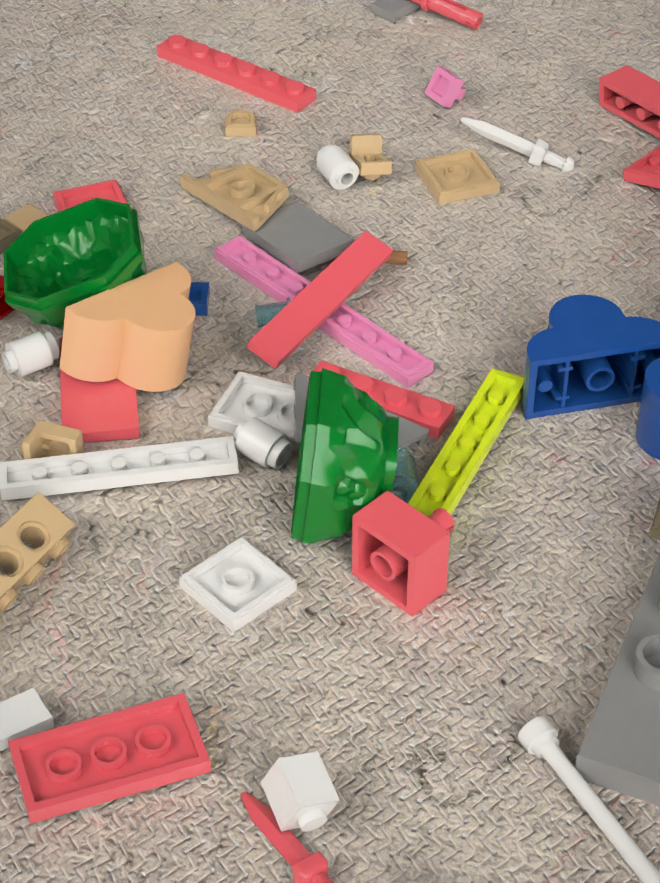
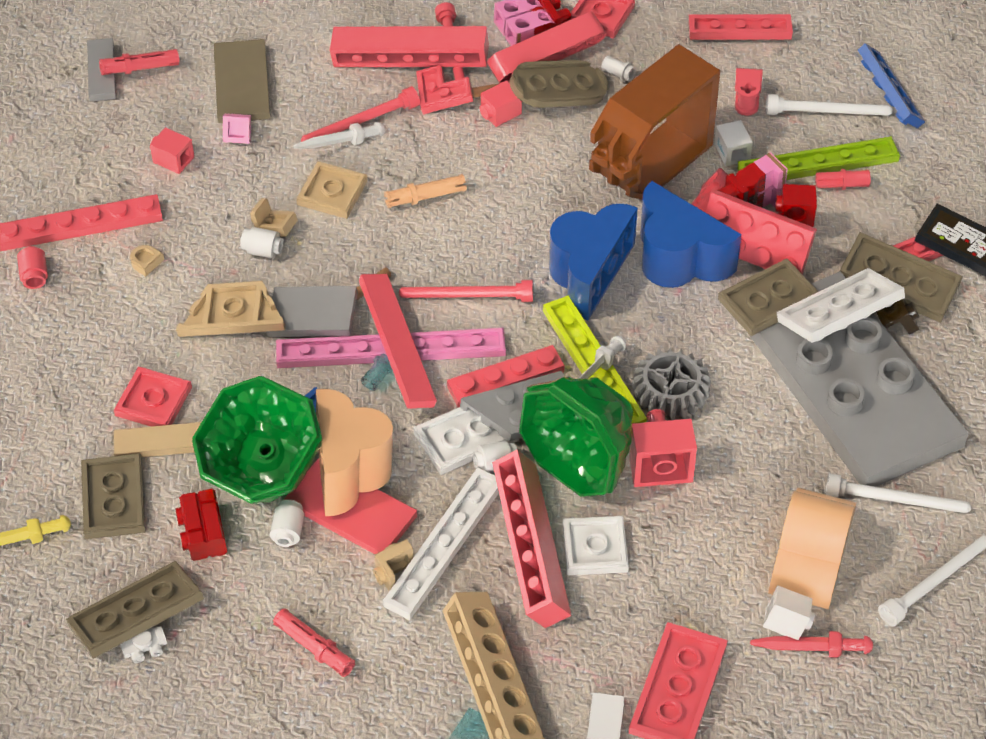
camera: 50 degrees left, 10 degrees up
none -> coral brick [17,246,48,289]
none -> coral brick [150,127,194,174]
none -> dark tan tile [214,39,271,123]
none -> coral piece [301,86,420,142]
none -> light nougat pin [384,174,467,208]
none -> coral piece [399,280,533,302]
none -> coral brick [492,449,572,628]
none -> white sword [579,336,626,380]
none -> light grey gear [632,348,711,420]
none -> light nougat brick [768,487,857,609]

